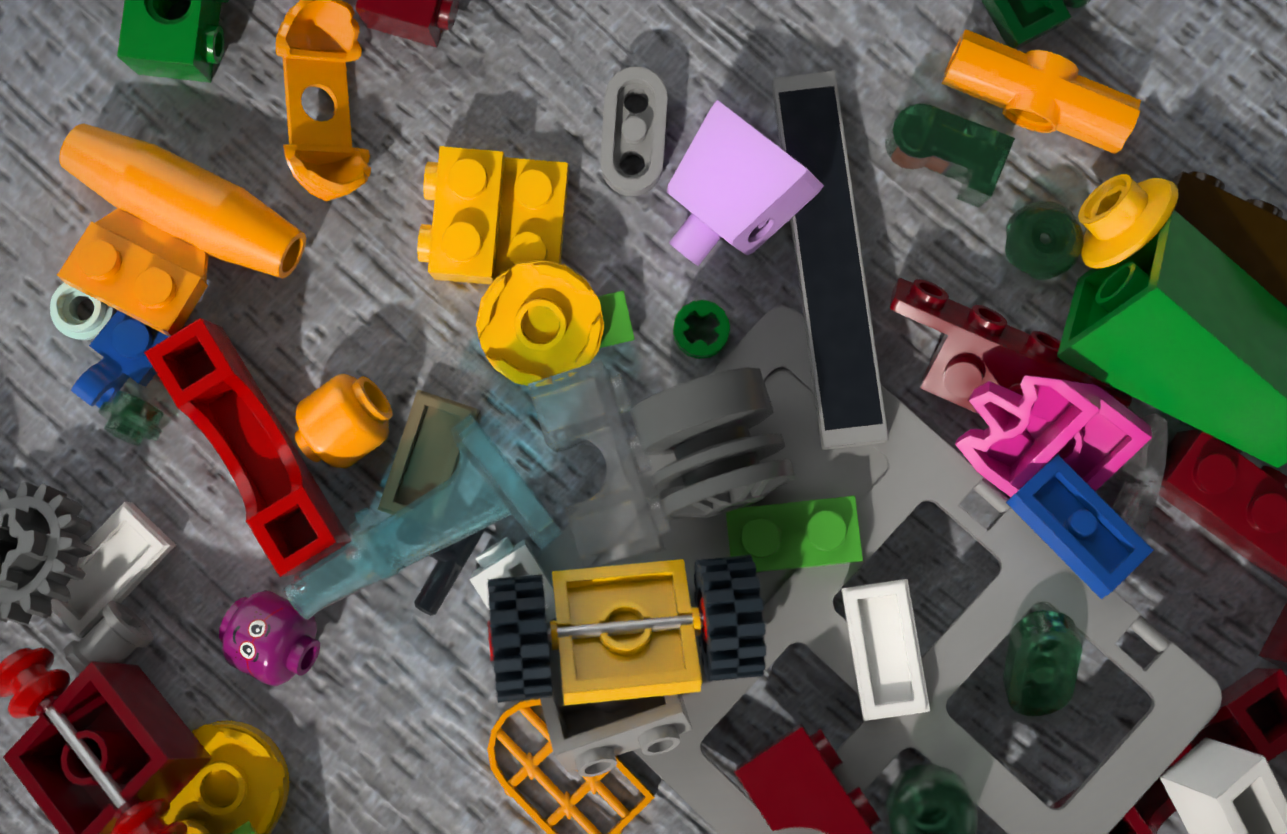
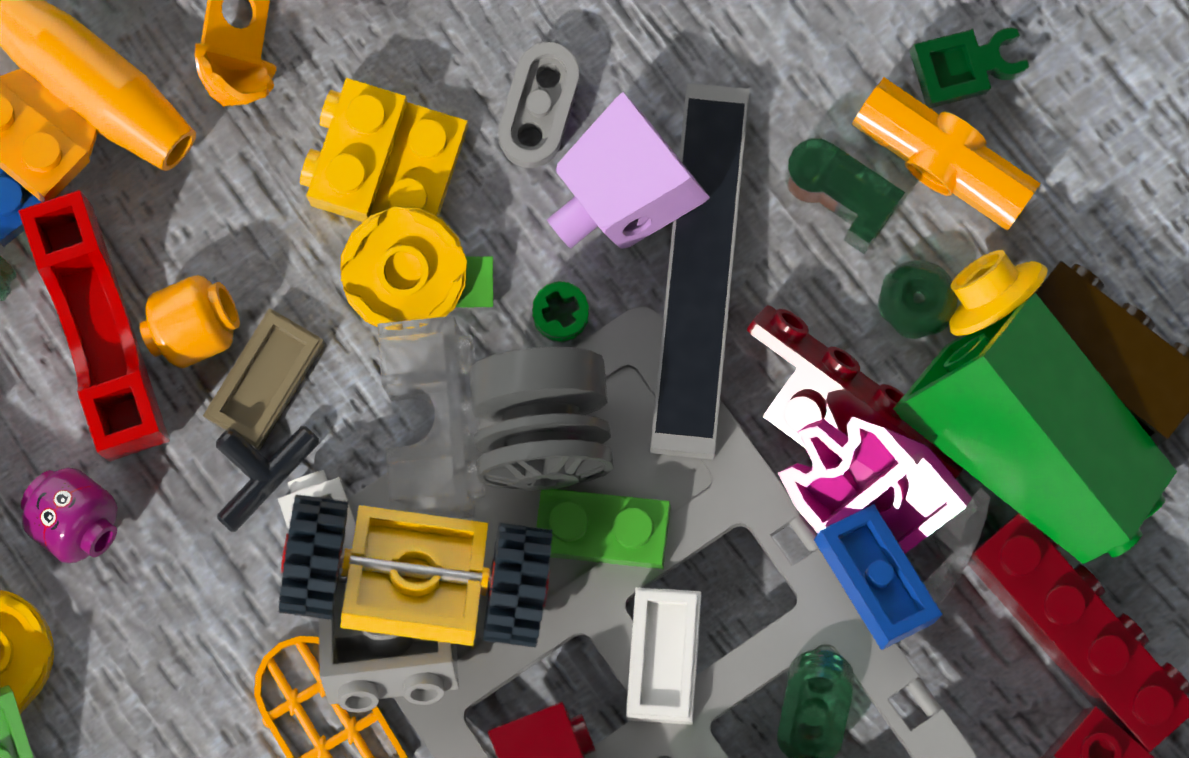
camera: 10 degrees right, 5 degrees down
clear light blue piece [283,413,562,620] -> none

